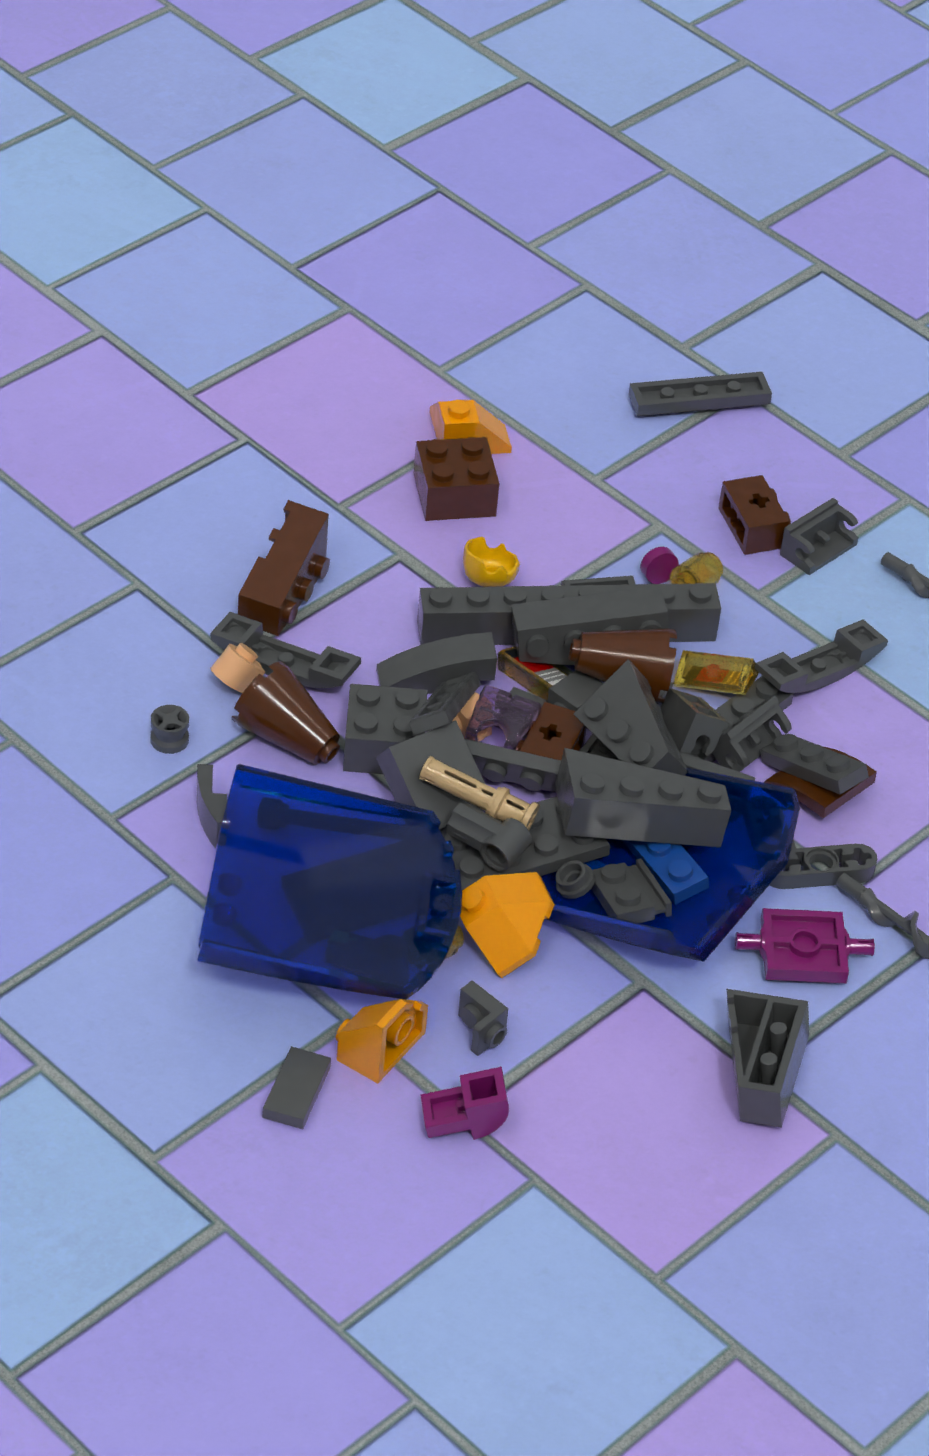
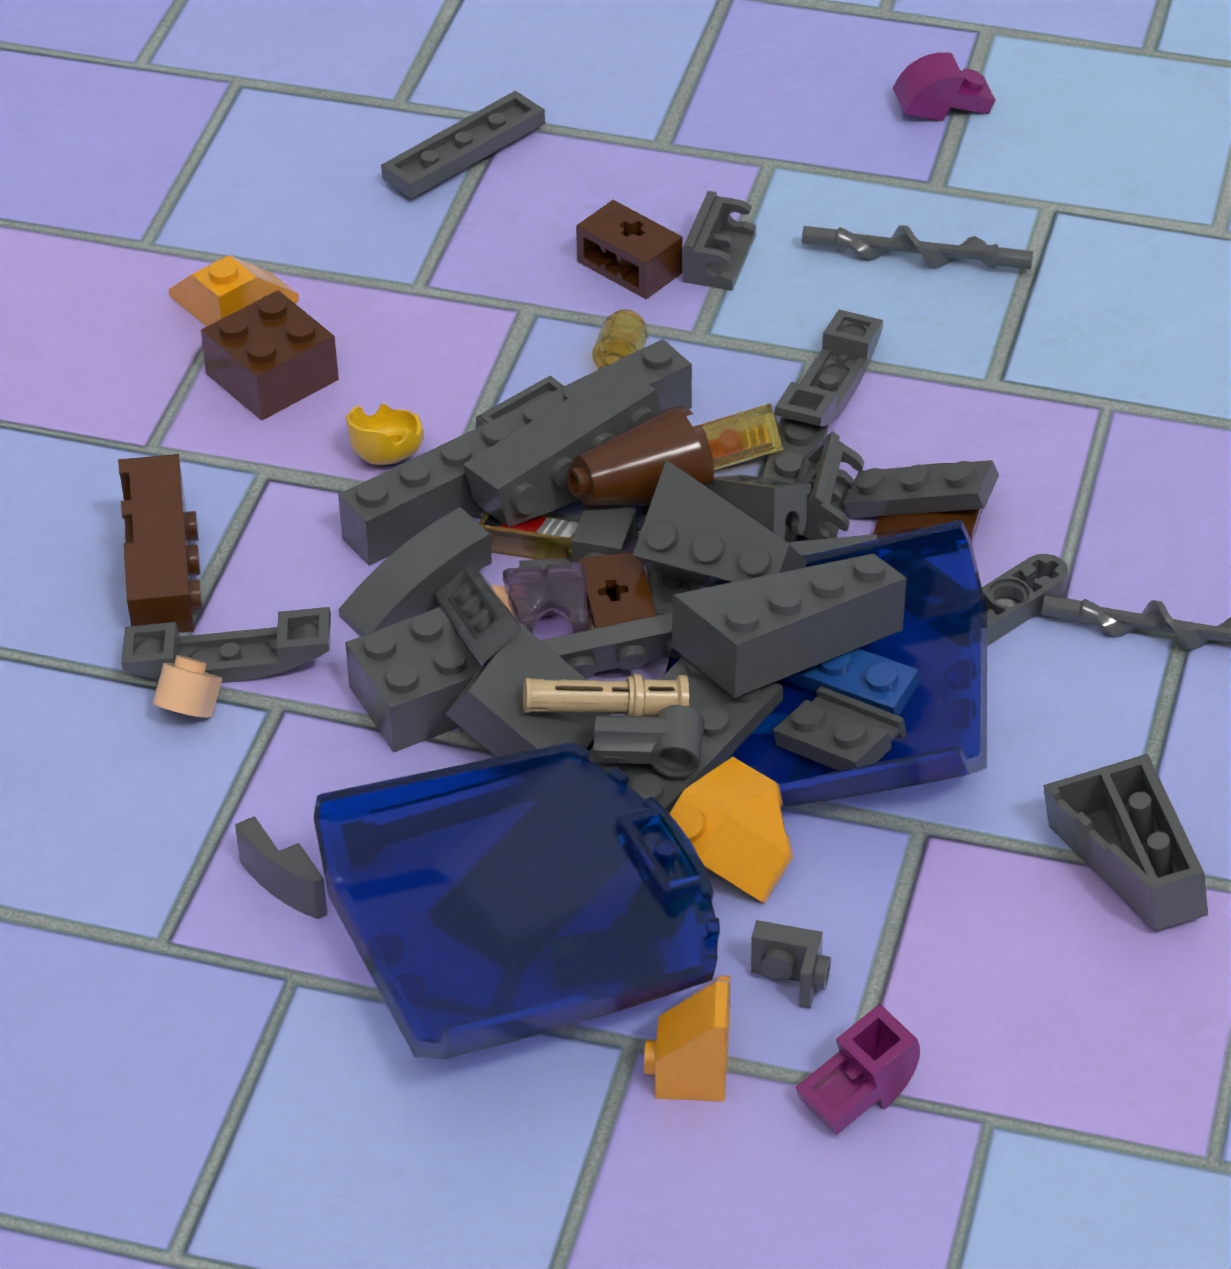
camera: 25 degrees left, 0 degrees up
dark grey wheel [150,705,189,754] -> none
reddish brown cone [232,661,340,765] -> none
dark grey tile [262,1046,331,1129] -> none
dark grey plate [556,860,595,899] -> none
magenta tile [640,546,679,584] -> none
magenta plate [735,908,875,983] -> none

